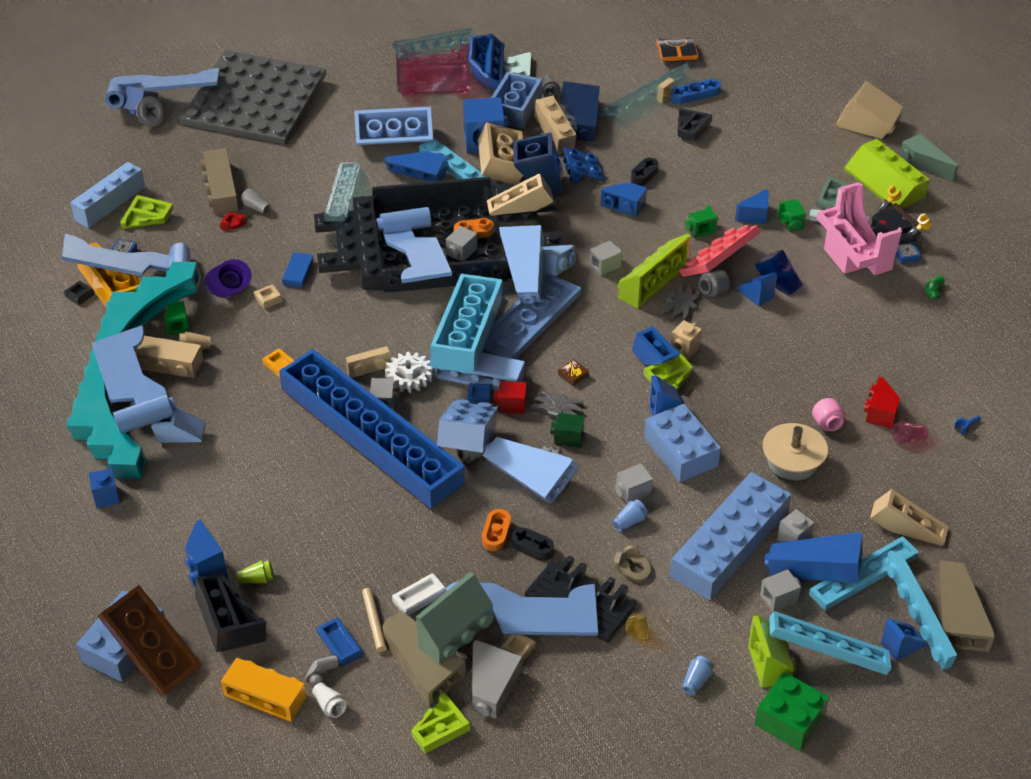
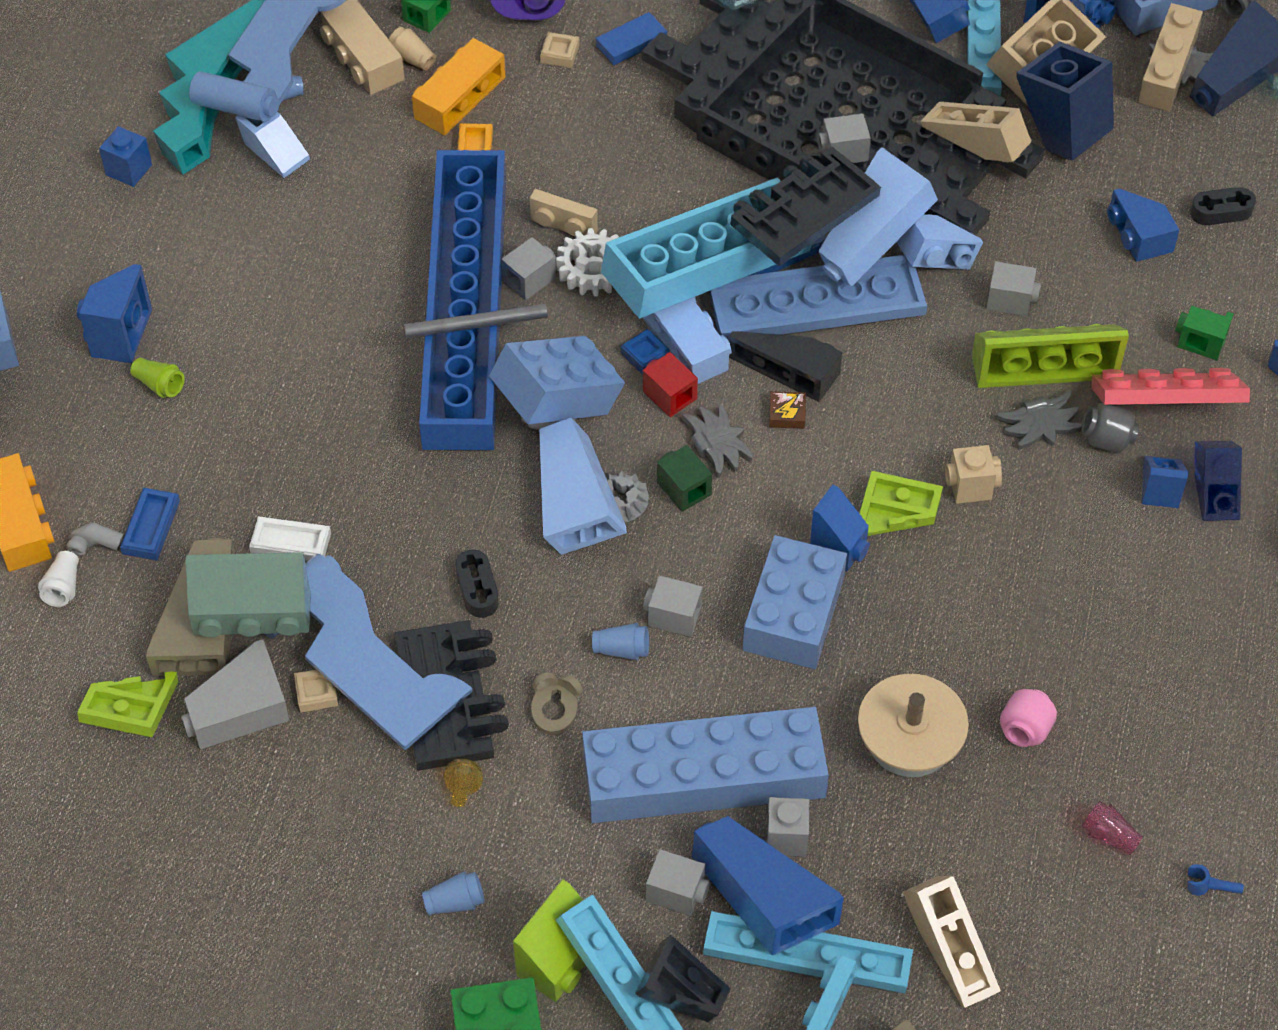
camera: 45 degrees right, 10 degrees up
black wedge [195,572,267,653] -> none
tan bar [362,588,387,653] -> none
medium blue door [376,207,452,283] -> none
orange plate [454,218,494,239] -> none
orange plate [482,509,511,551] -> none
blue hinge [563,147,605,184] -> none
blue slope [632,326,680,365] -> none
red slope [863,376,900,429] -> none
none -> flat silver bar [404,304,548,338]
none -> light orange brick [412,38,506,136]
none -> black wing [635,935,731,1022]
none -> black slope [729,331,842,402]
none -> black hinge [730,147,881,266]

